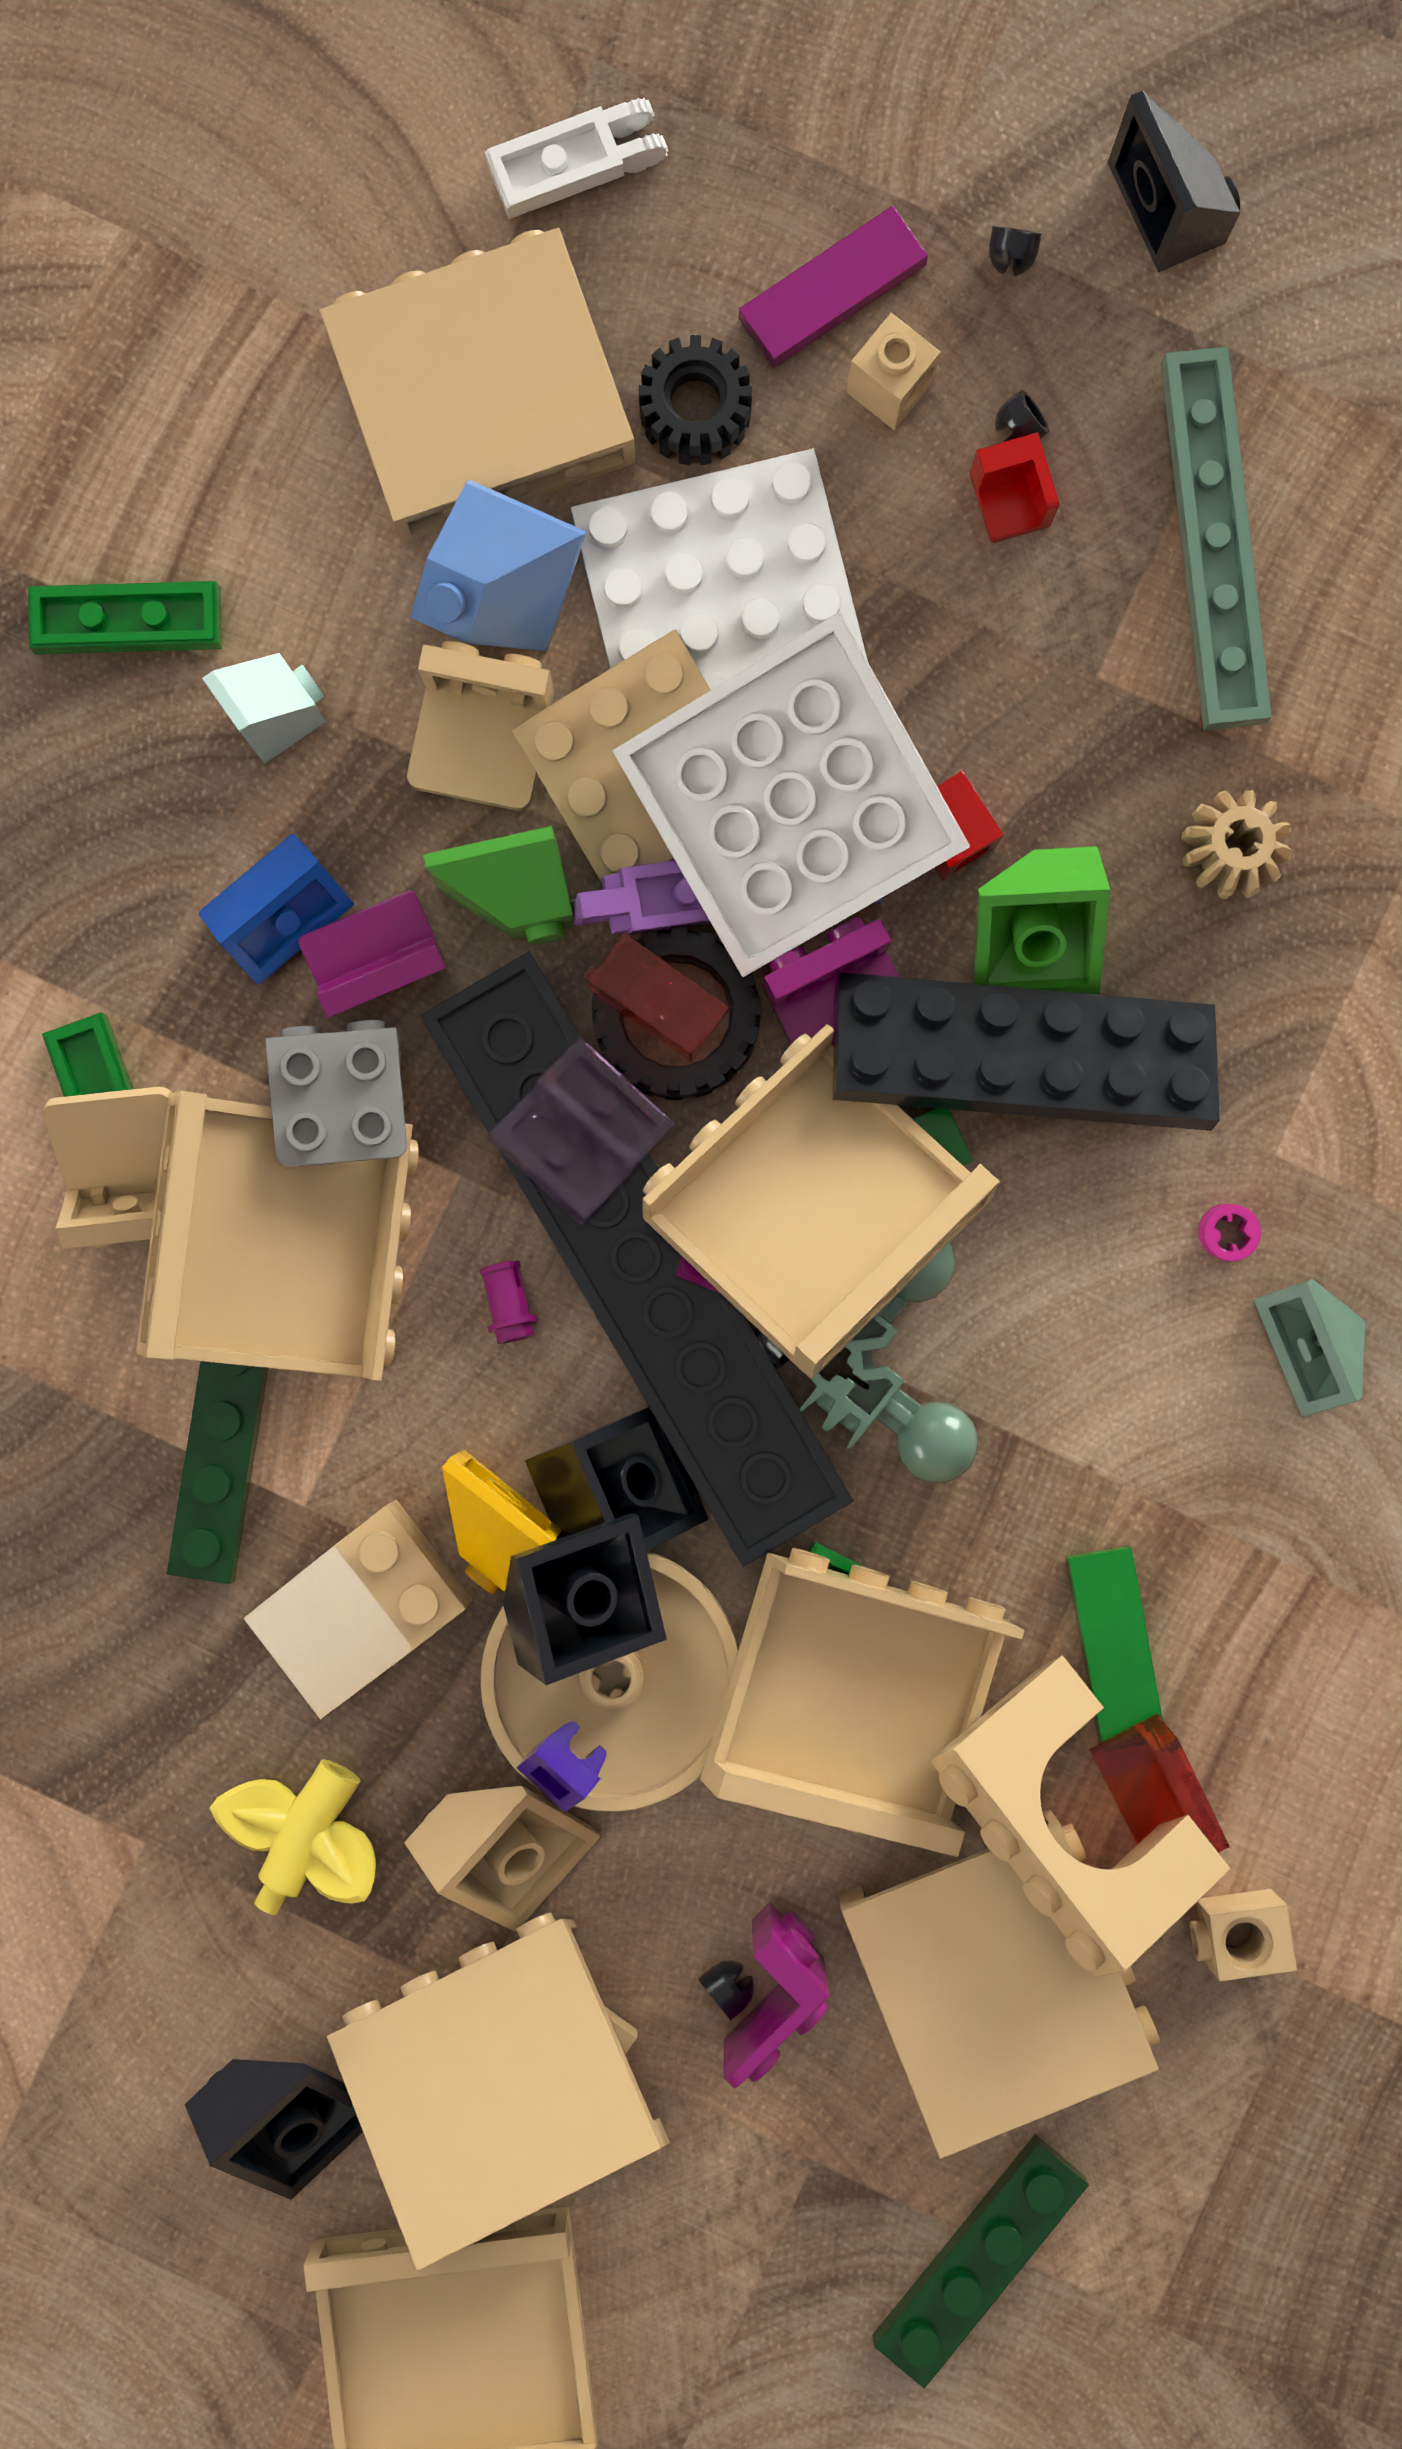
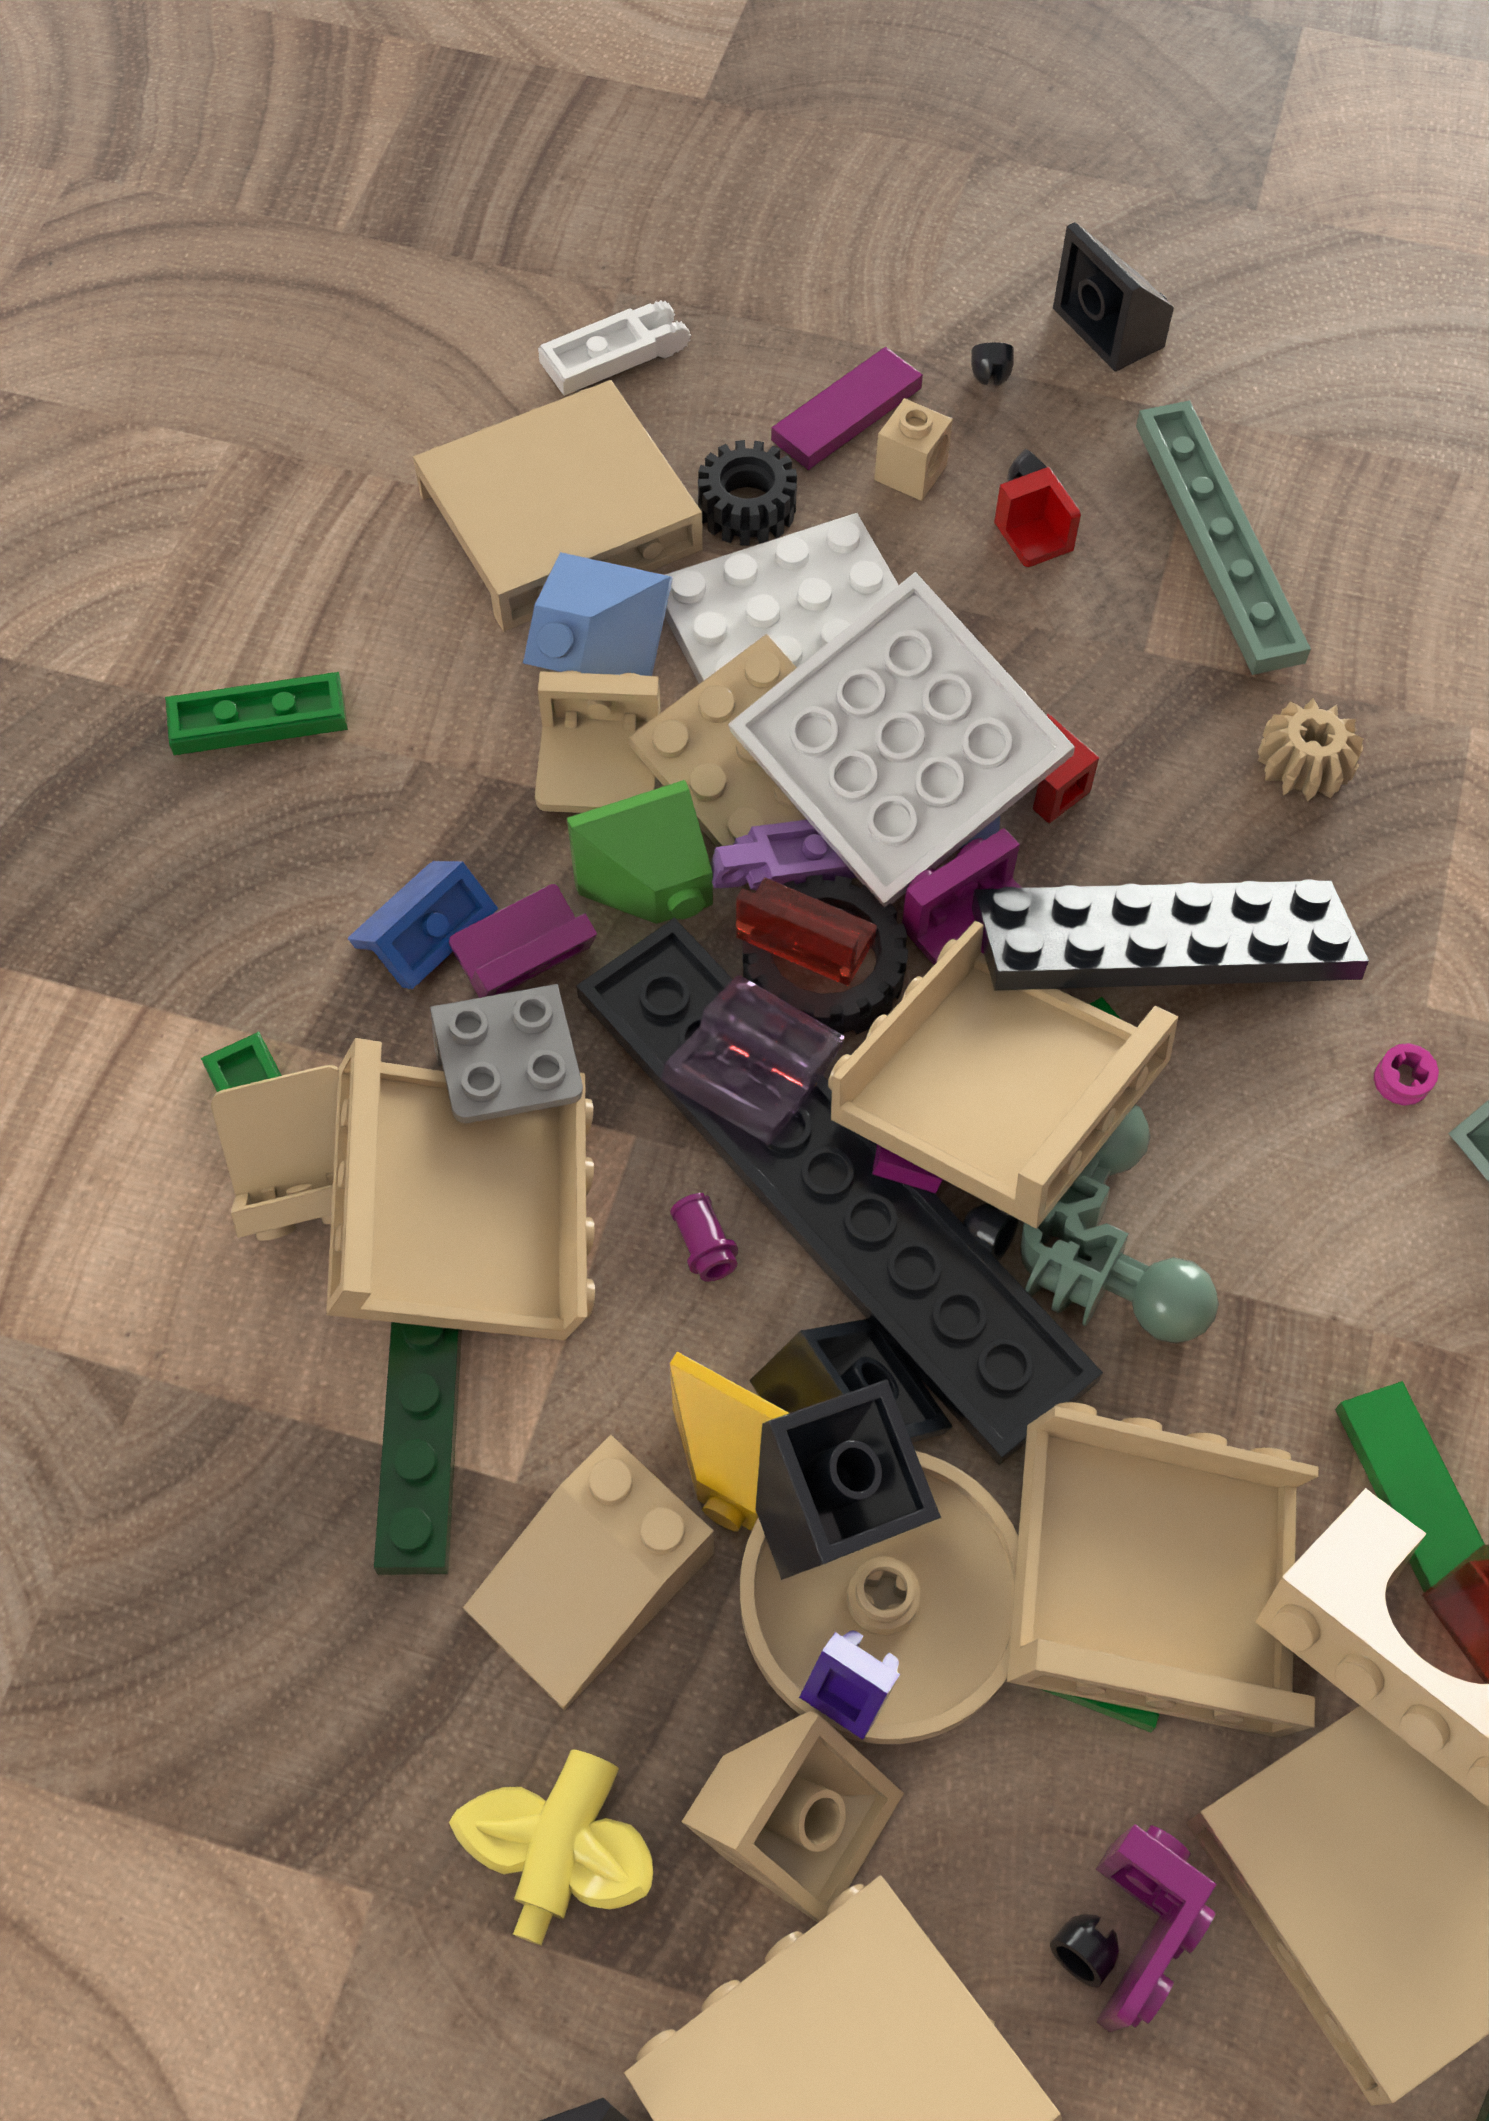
camera: 10 degrees left, 25 degrees down
light aqua slope [202,653,326,764] -> none
bright green slope [973,846,1110,995] -> none

